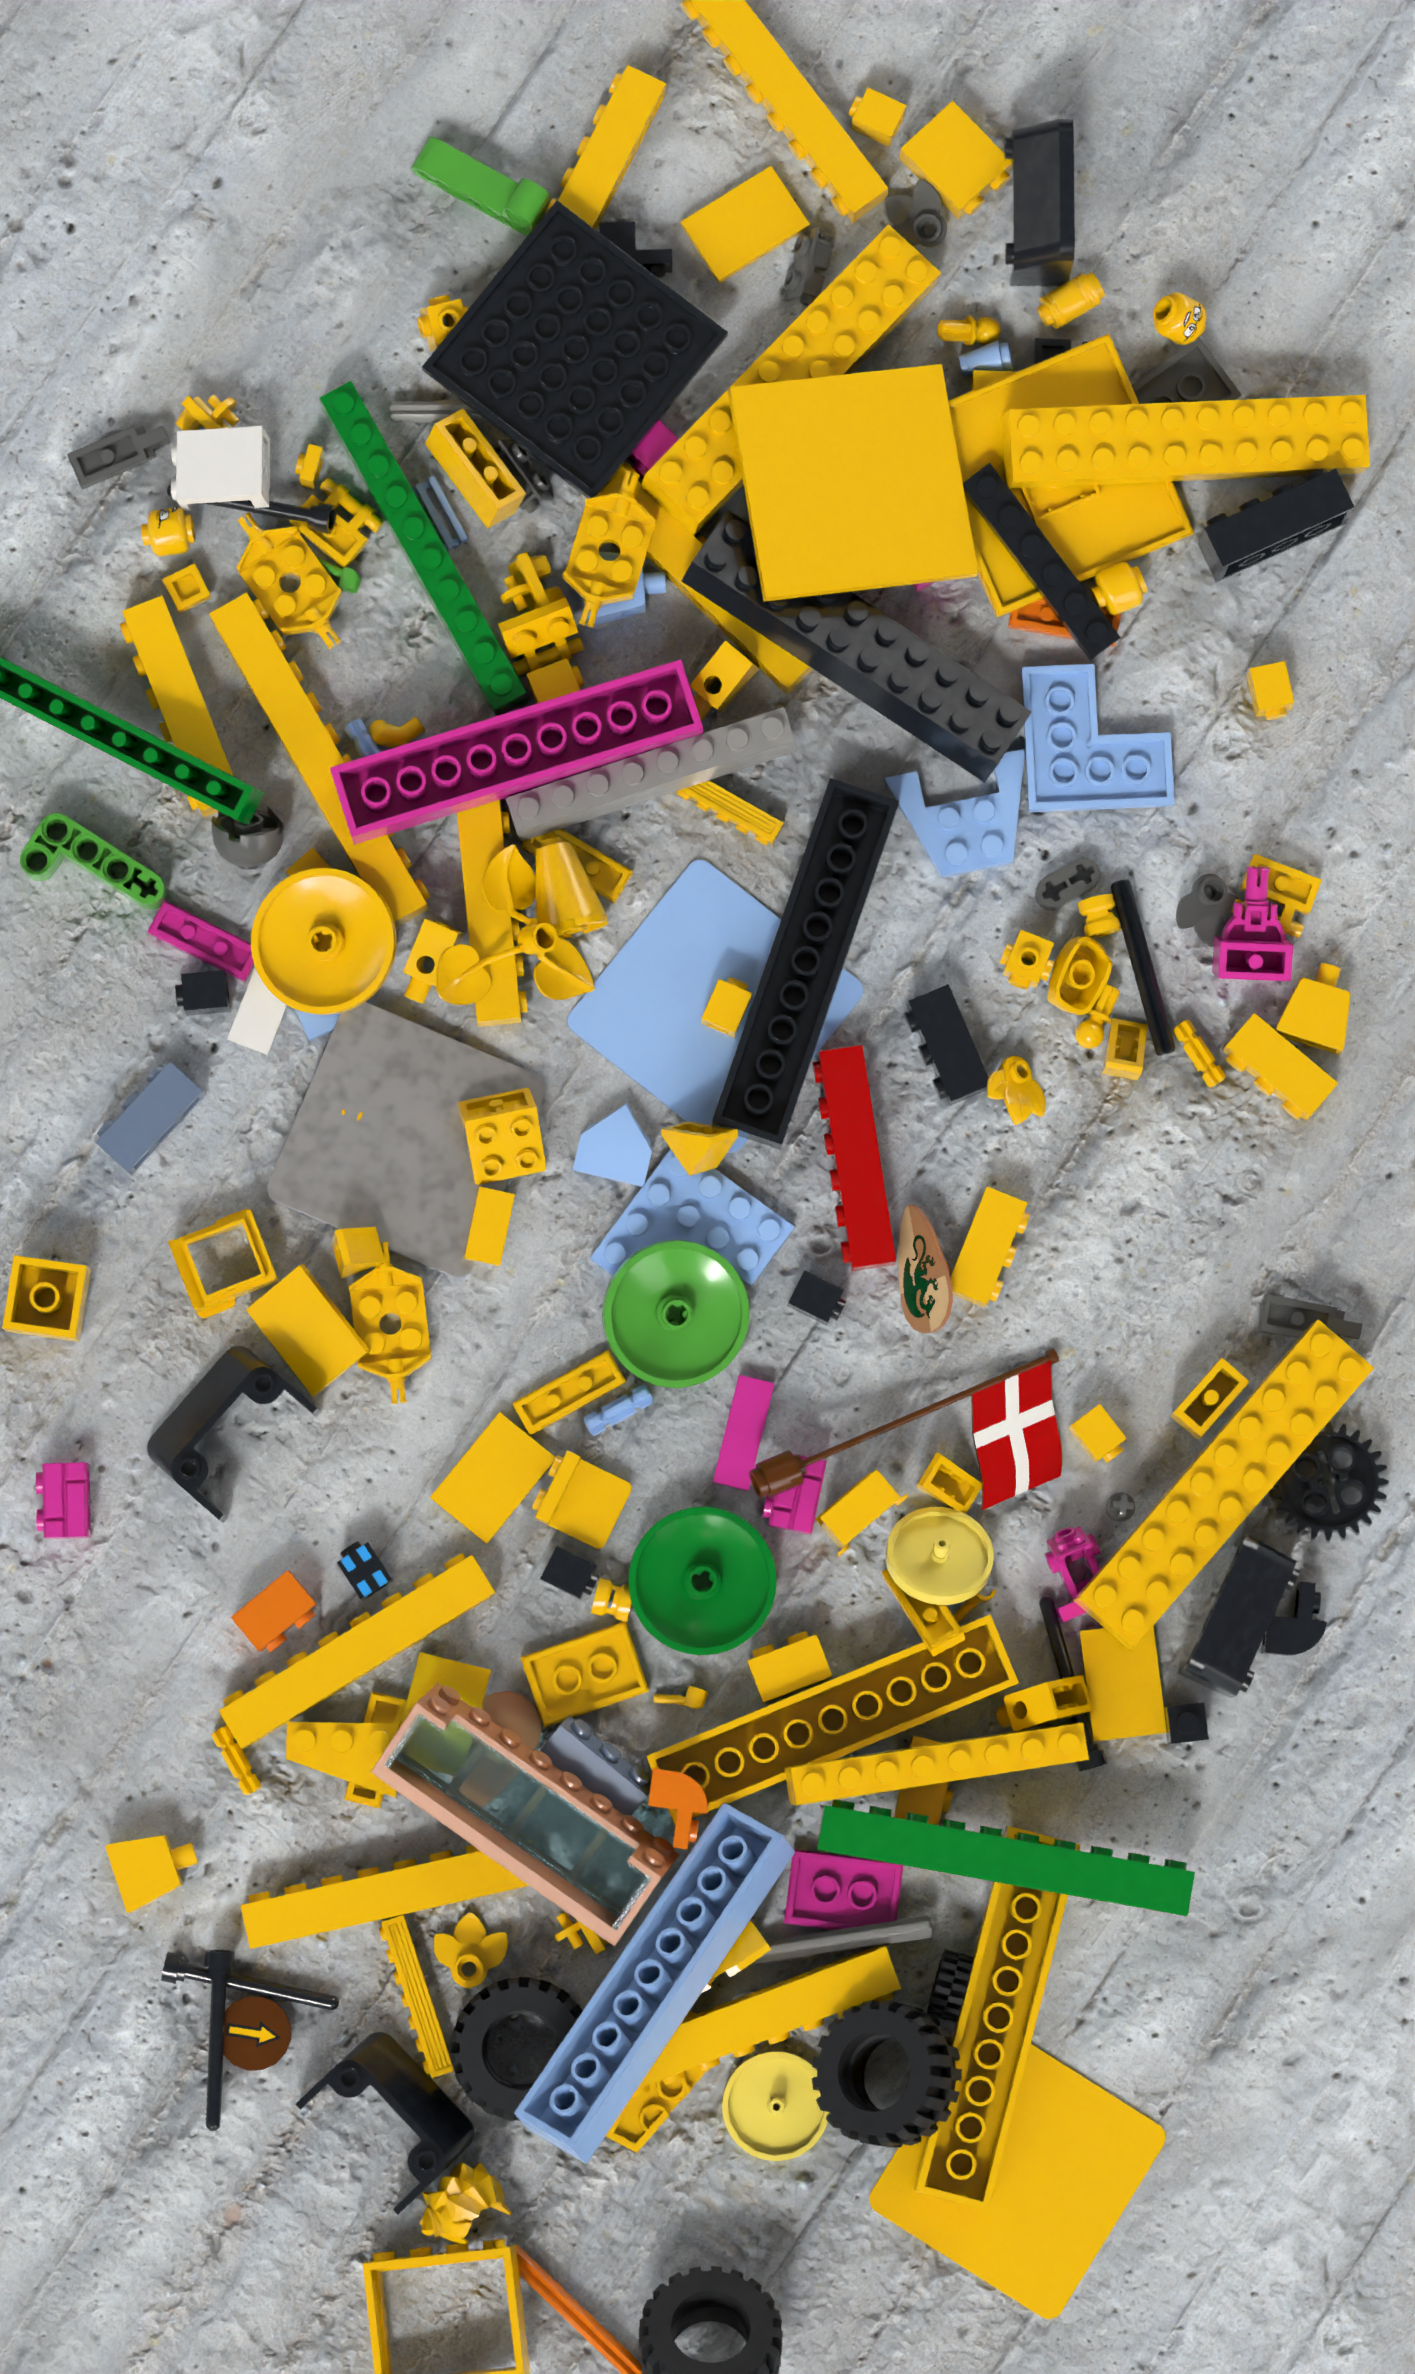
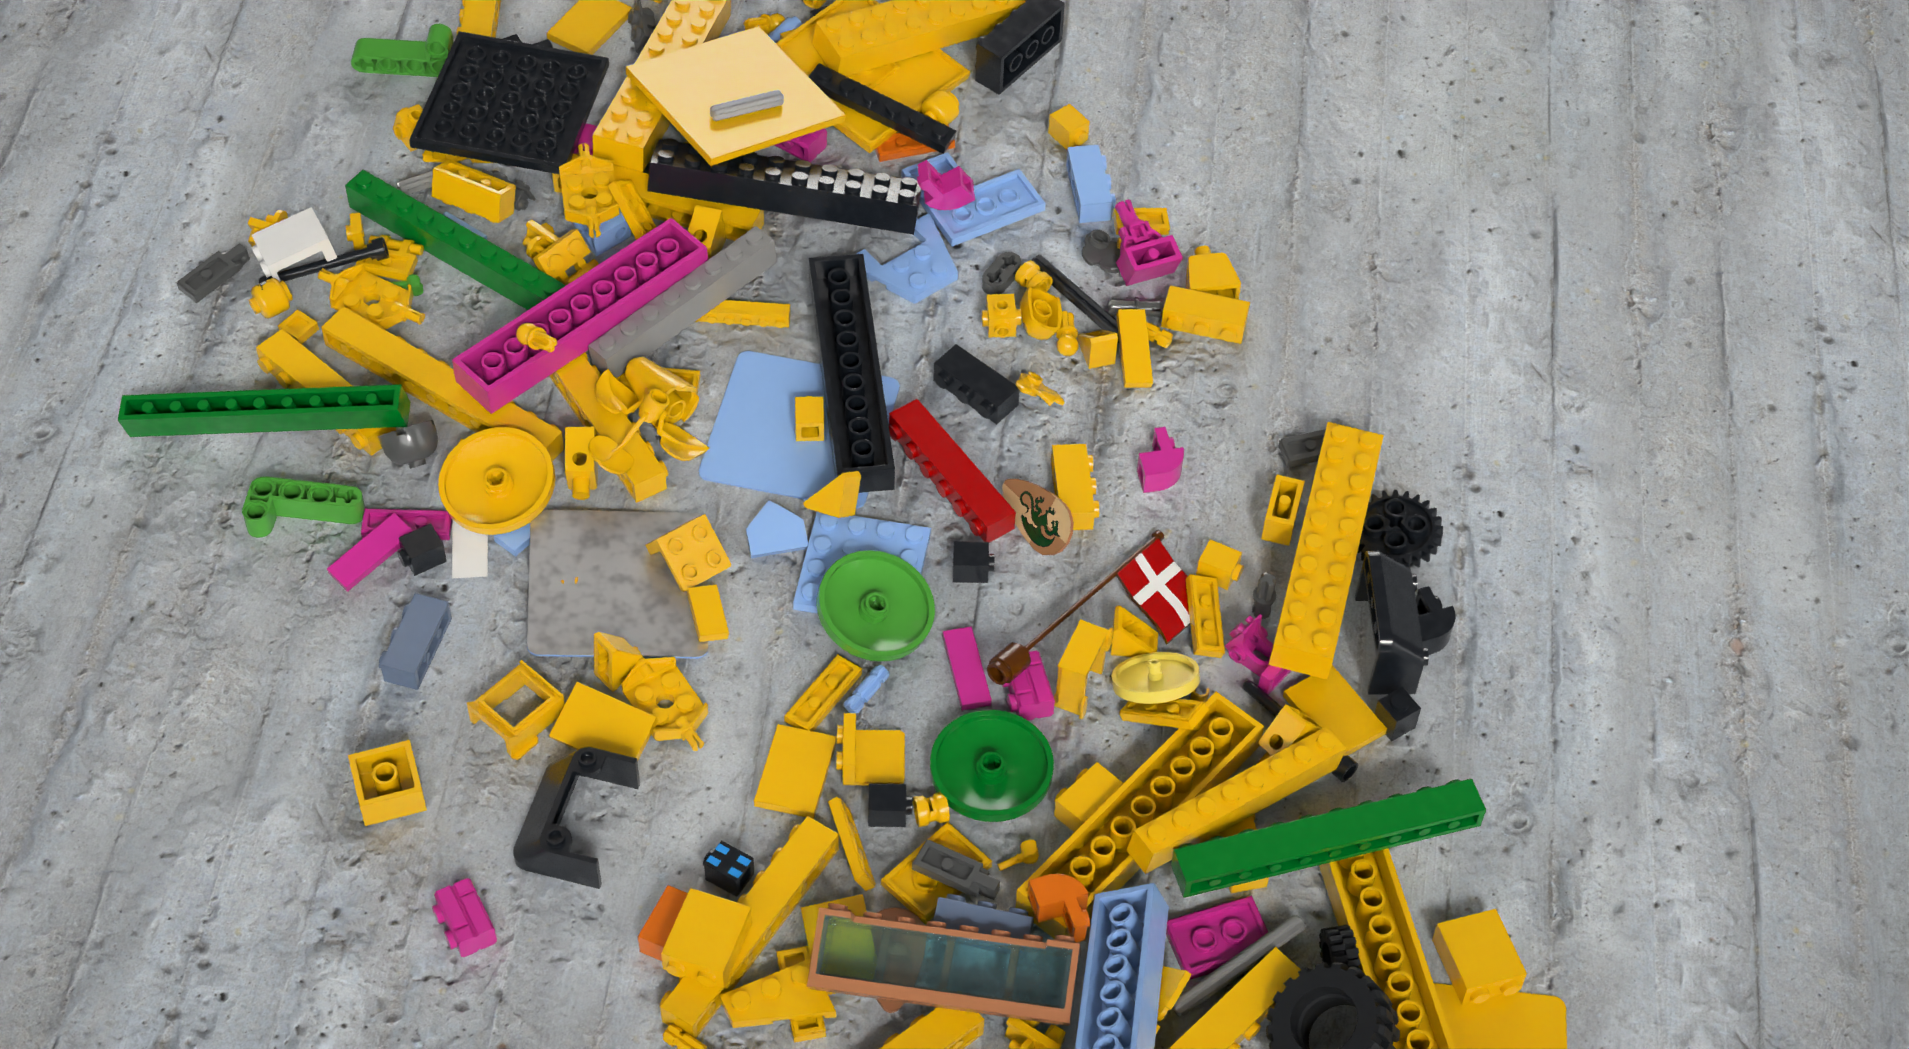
camera: 25 degrees left, 30 degrees down
none -> dark pink tile [327,513,413,592]
none -> yellow axle [516,323,557,353]
none -> yellow tile [608,179,656,240]
none -> yellow brick [661,888,752,988]
none -> light grey axle [710,90,784,121]
none -> yellow tile [828,796,876,891]
none -> dark grey hinge [912,840,1000,900]
none -> dark pink brick [917,160,975,210]
none -> light blue brick [1066,145,1116,223]
none -> dark grey axle [1108,297,1163,317]
none -> yellow tile [1116,309,1153,388]
none -> dark pink brick [1137,427,1184,493]
none -> yellow tile [1186,574,1225,658]
none -> yellow brick [1432,909,1527,1005]

